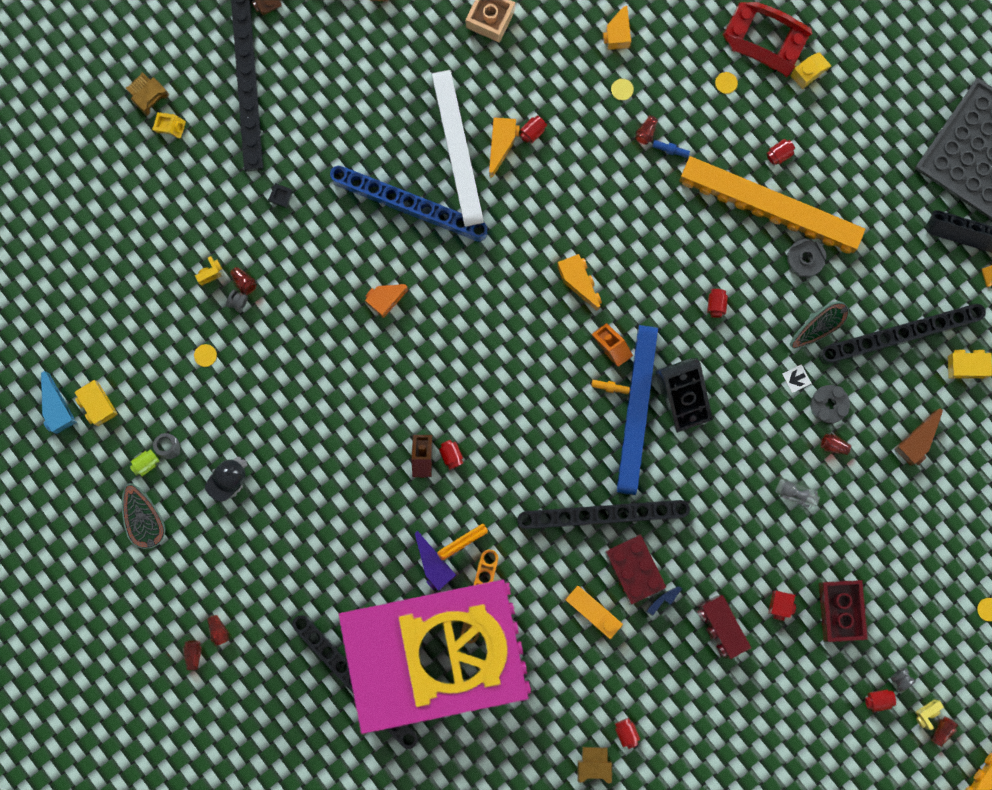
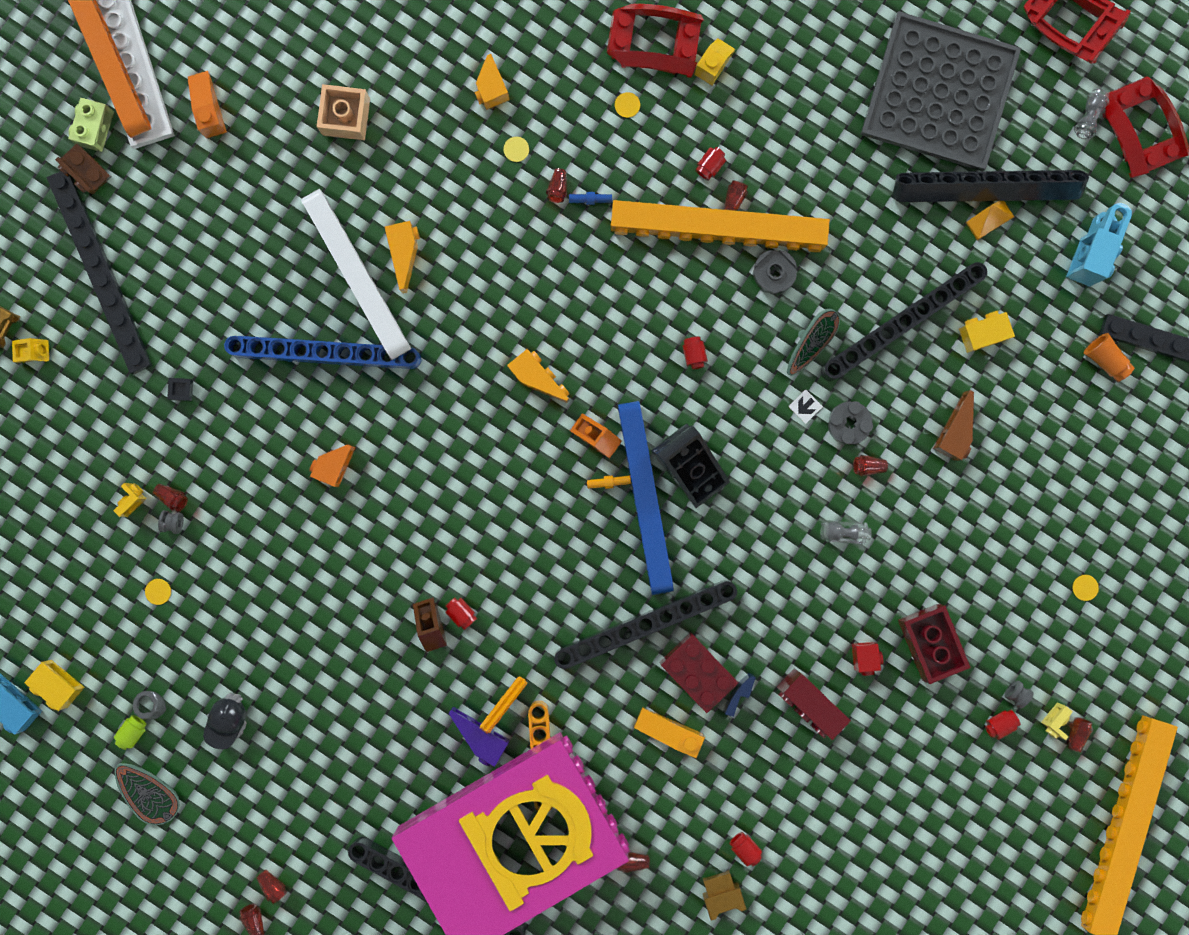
camera: 25 degrees left, 5 degrees up
red brick [519,115,547,143] -> none
none -> clear red cone [617,852,650,873]
none -> clear red cone [724,180,748,211]

